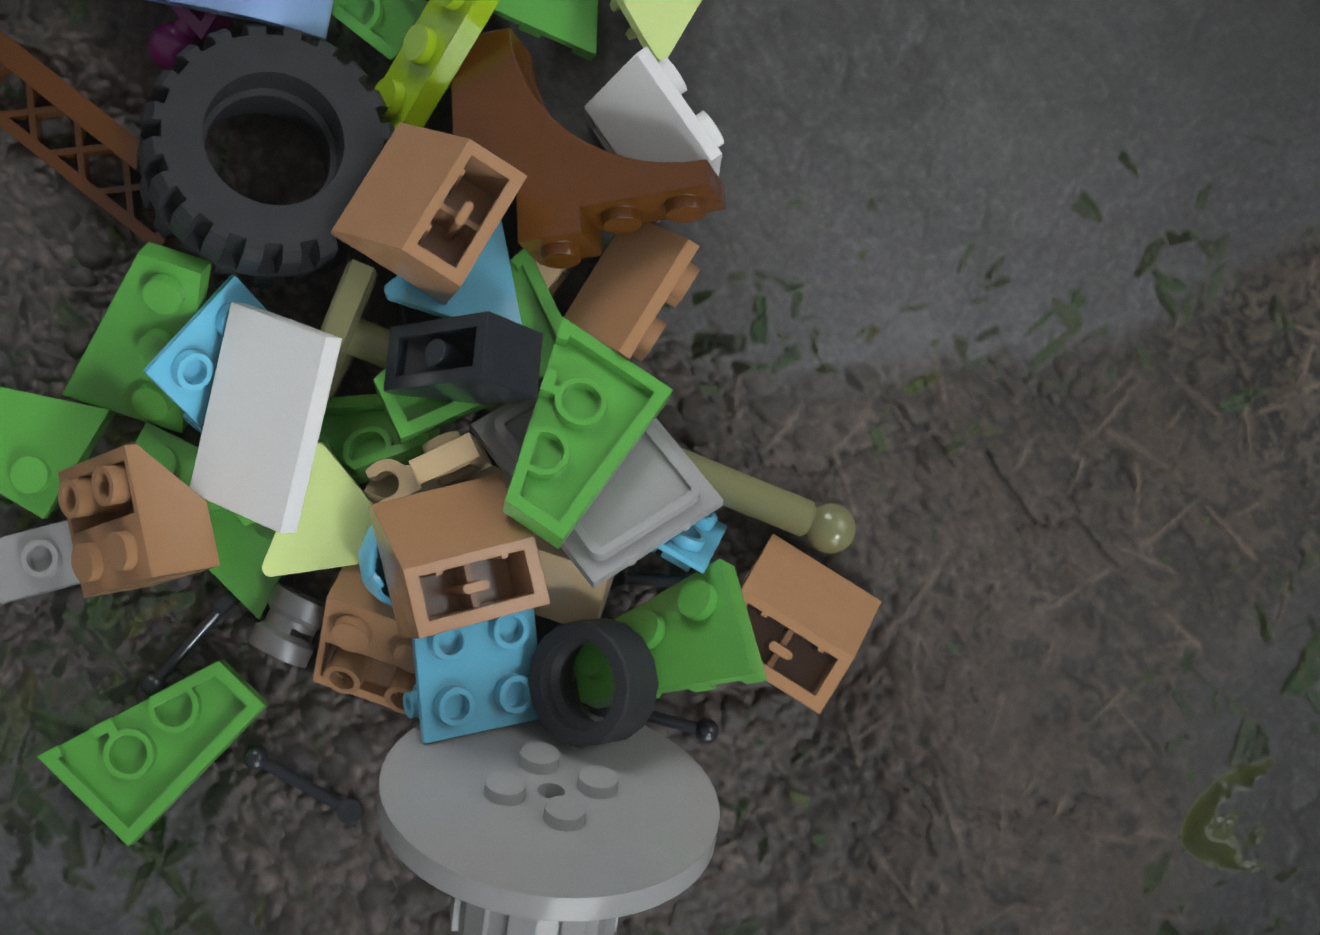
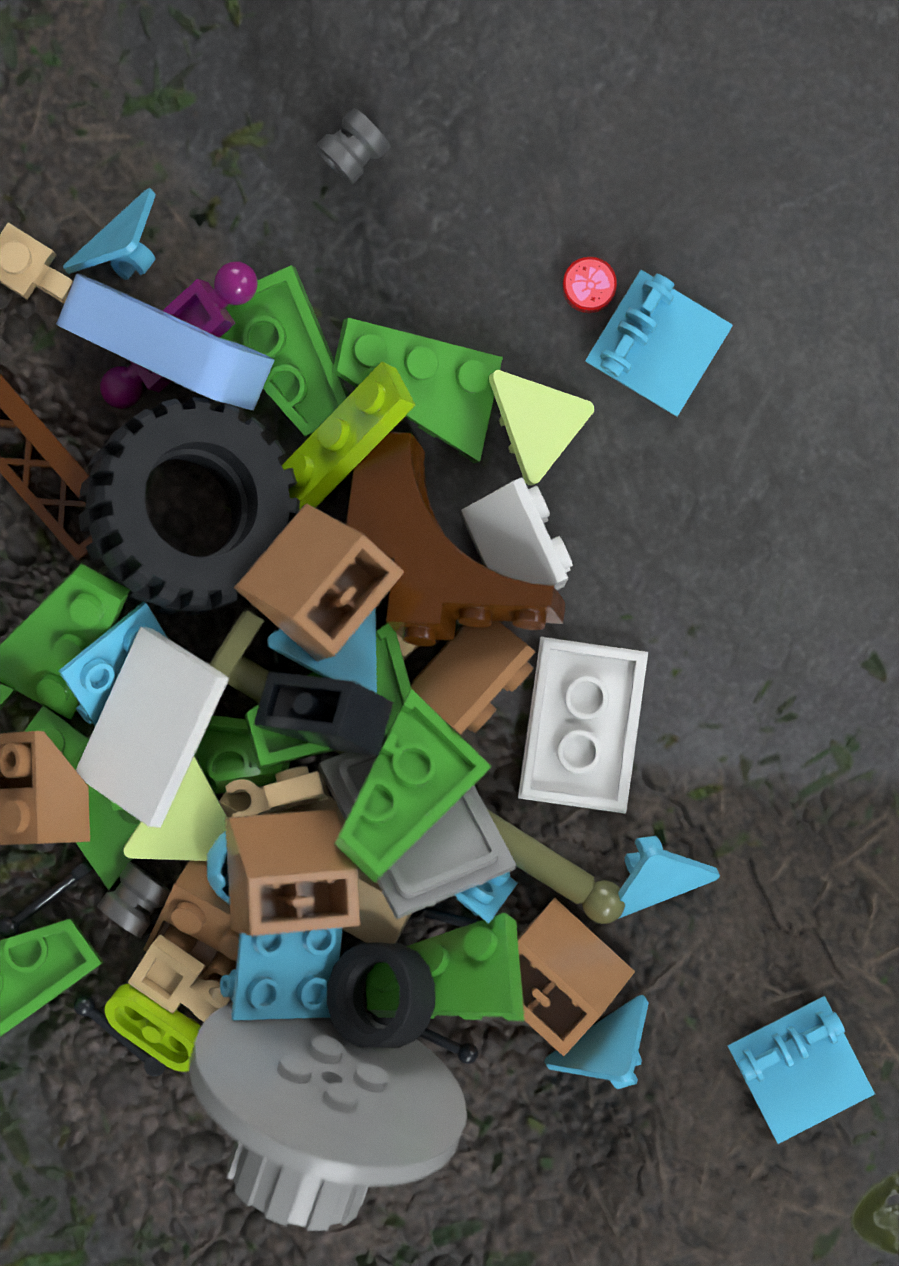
camera: 10 degrees right, 0 degrees up
none -> lime plate [105,984,201,1072]
none -> tan plate [128,934,230,1022]
none -> white tile [518,637,648,813]
none -> medium azure piece [544,995,649,1089]
none -> medium azure piece [618,836,720,919]
none -> medium azure hinge [727,996,875,1144]

